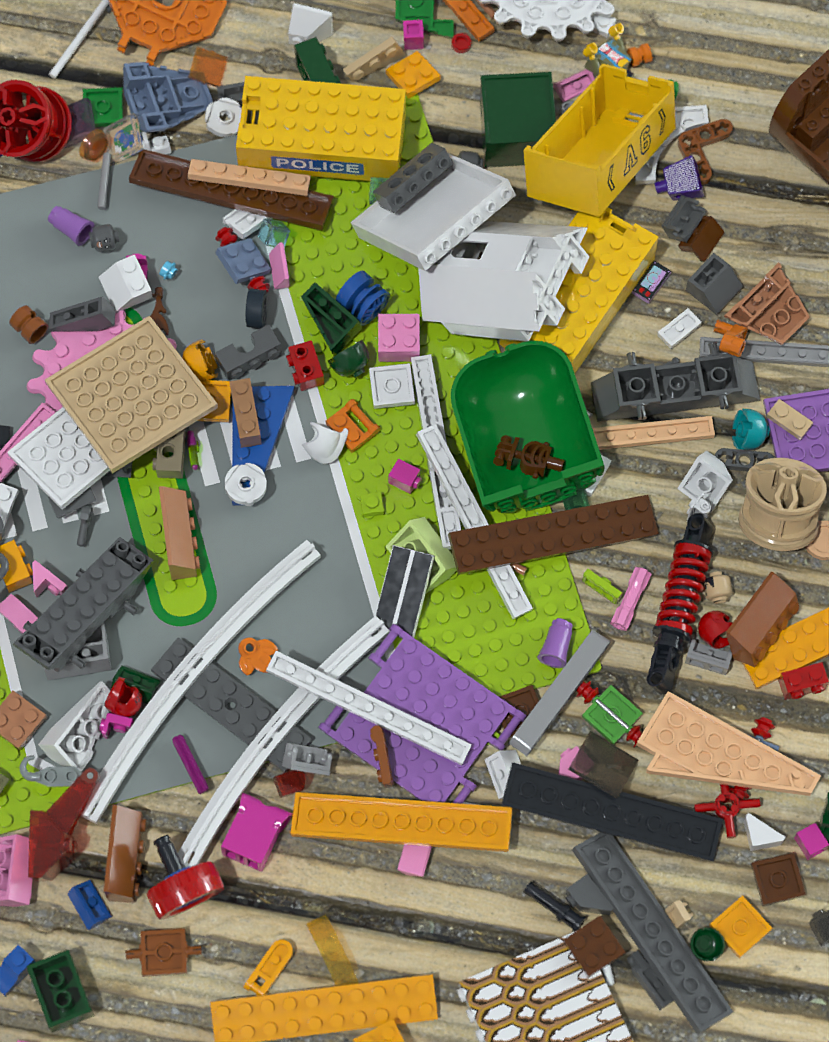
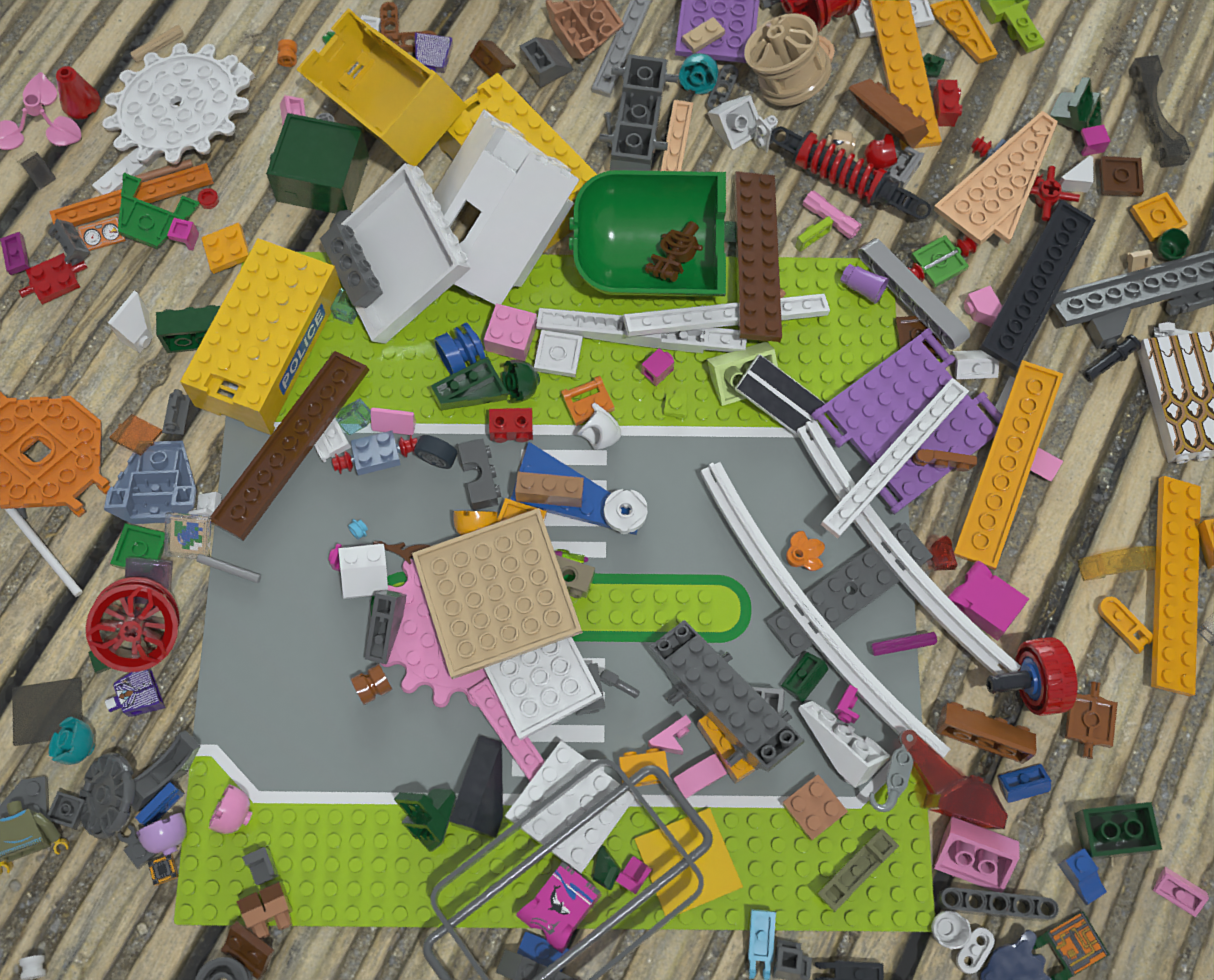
camera: 75 degrees left, 0 degrees up
medium lavender plant [48,206,94,246] -> none
clear orange hat [79,129,109,161] -> none
dark grey head [89,224,119,252] -> none
red helmet [104,677,142,718] -> none
nougat slope [159,486,200,580] -> none
light nougat plate [188,159,311,196] -> none
white plate [205,98,242,137] -> none
light grey hinge [282,743,332,776] -> none
tan wing [343,37,407,82] -> none
reddish brown plate [563,916,625,978] -> none
clear smoke piece [568,731,638,799] -> none
torso [583,23,634,78] -> none
white plate [657,308,702,349] -> none
dark grey hinge [661,195,707,242] -> none
orange beam [714,320,748,357] -> none

